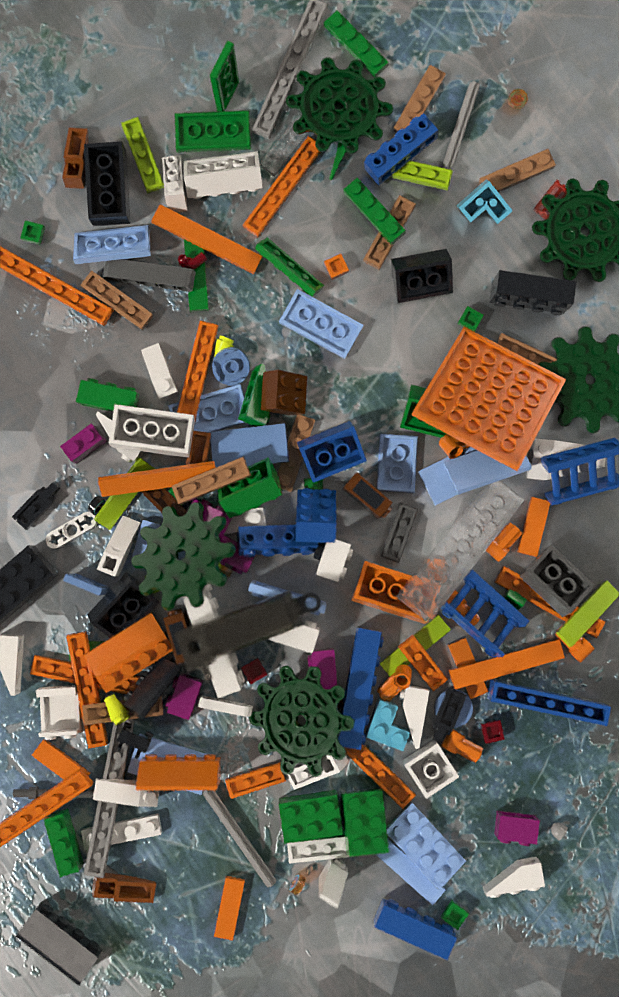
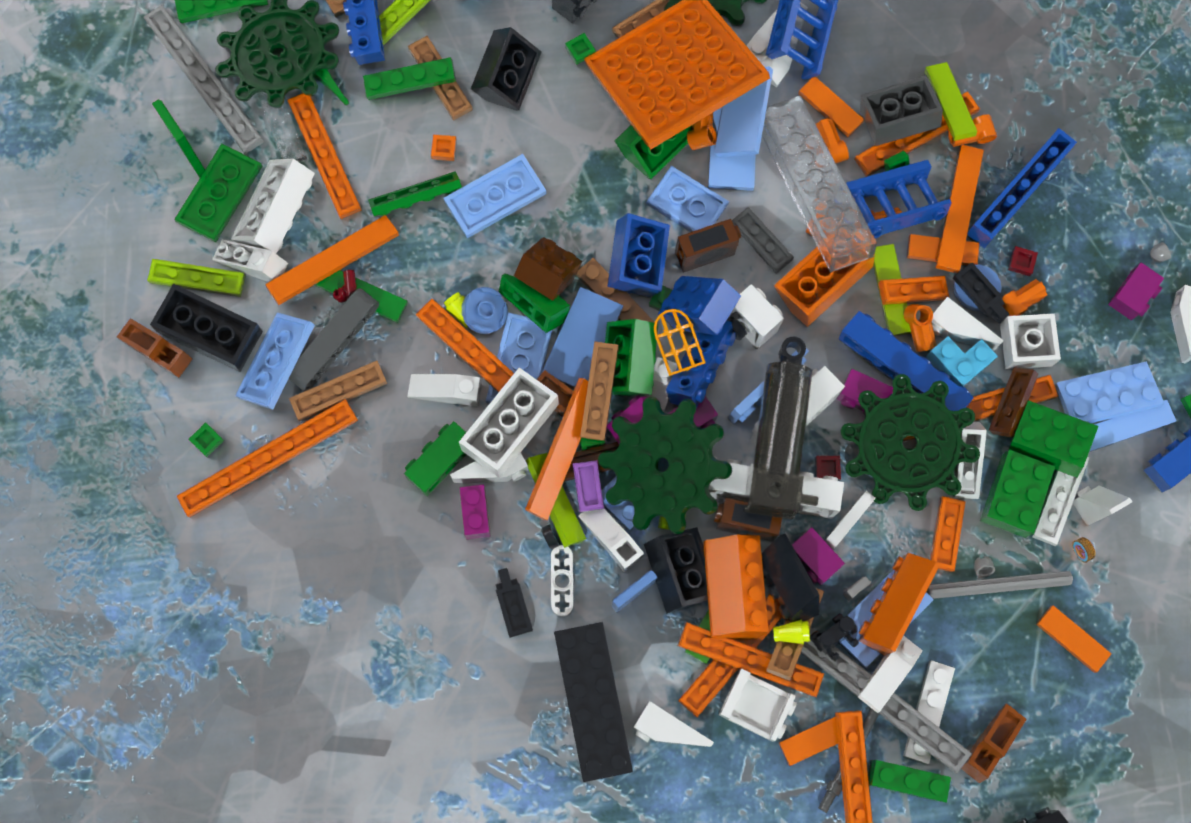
camera: 65 degrees left, 10 degrees down
none -> medium lavender tile [573,460,604,512]
none -> light orange window [654,309,706,376]
none -> light grey tile [843,576,871,601]
none -> light grey hinge [974,556,995,577]
none -> reddish brown plate [989,367,1038,437]

